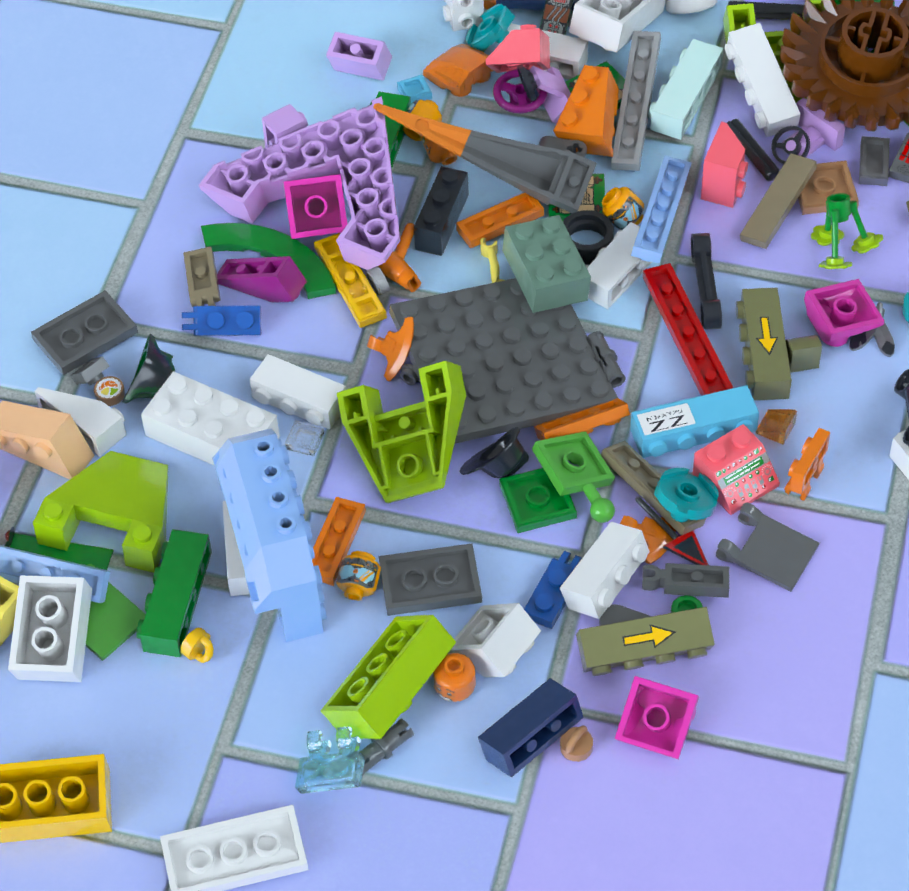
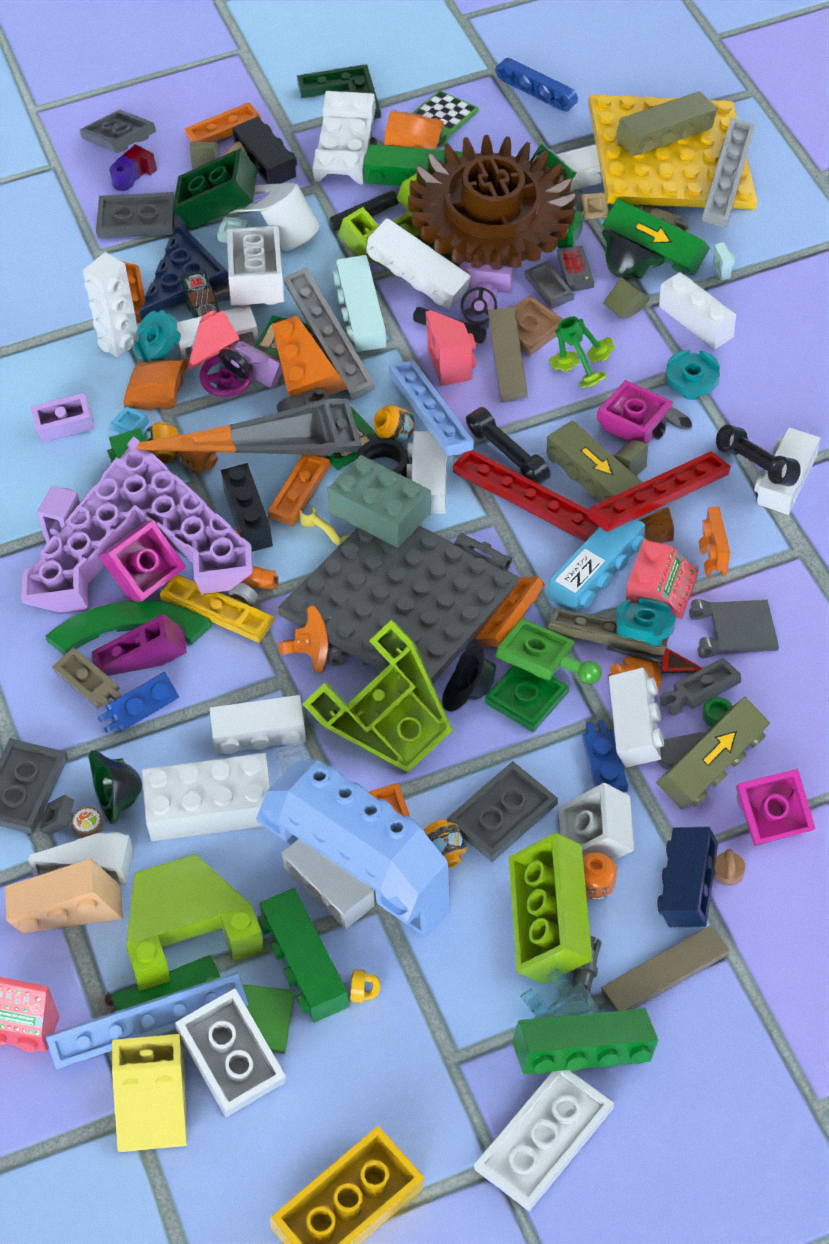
camera: 35 degrees left, 0 degrees up
none -> green brick [512,1008,658,1075]
none -> red plate [587,451,731,532]
none -> dark tan tile [601,925,729,1011]

